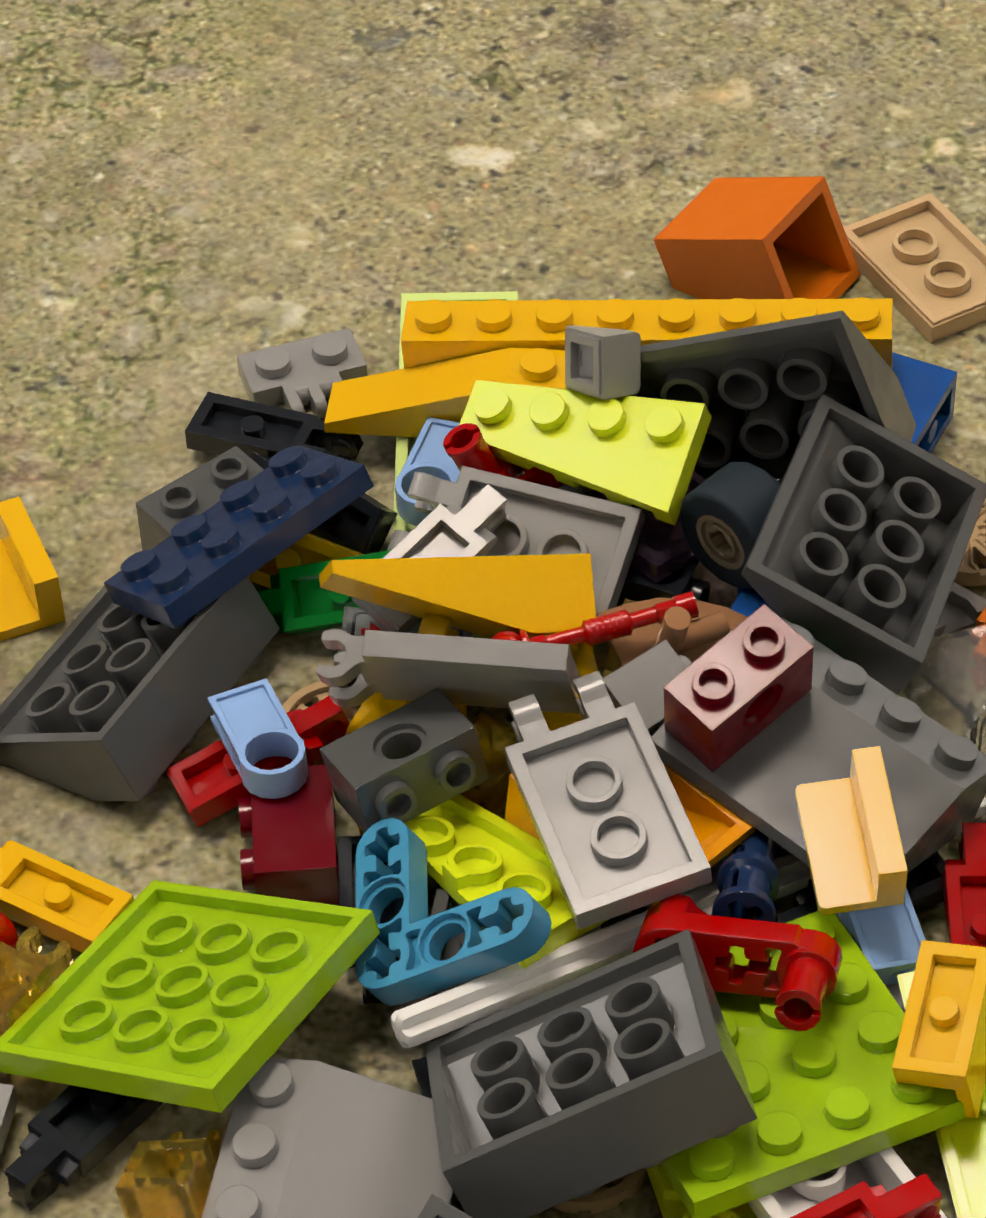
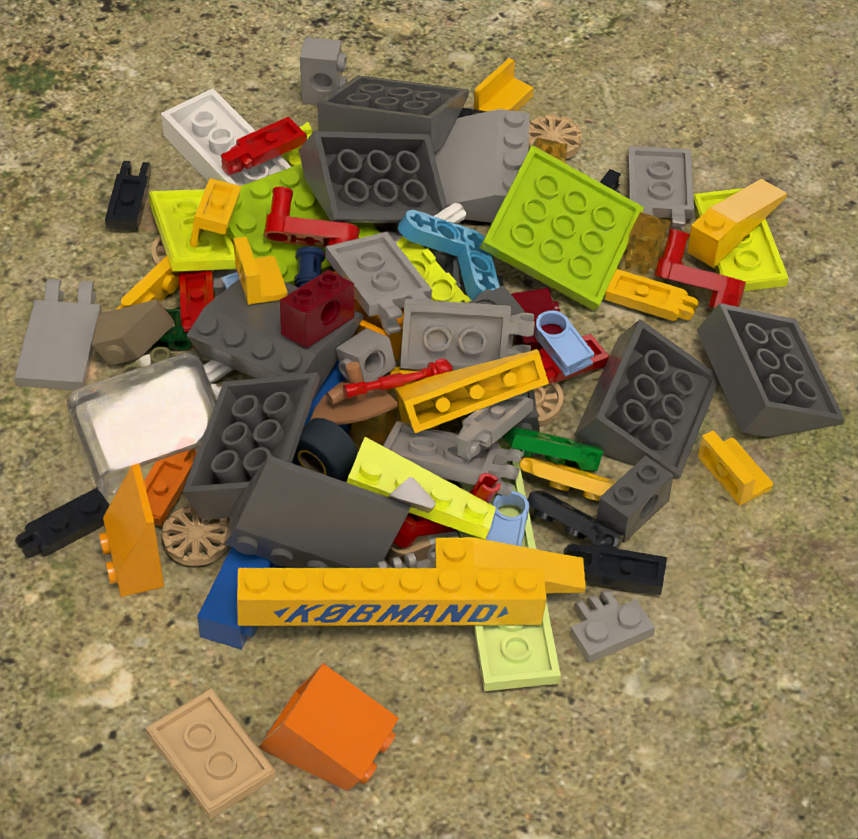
camera: 170 degrees right, 5 degrees up
dark blue plate [104,445,374,628] -> none

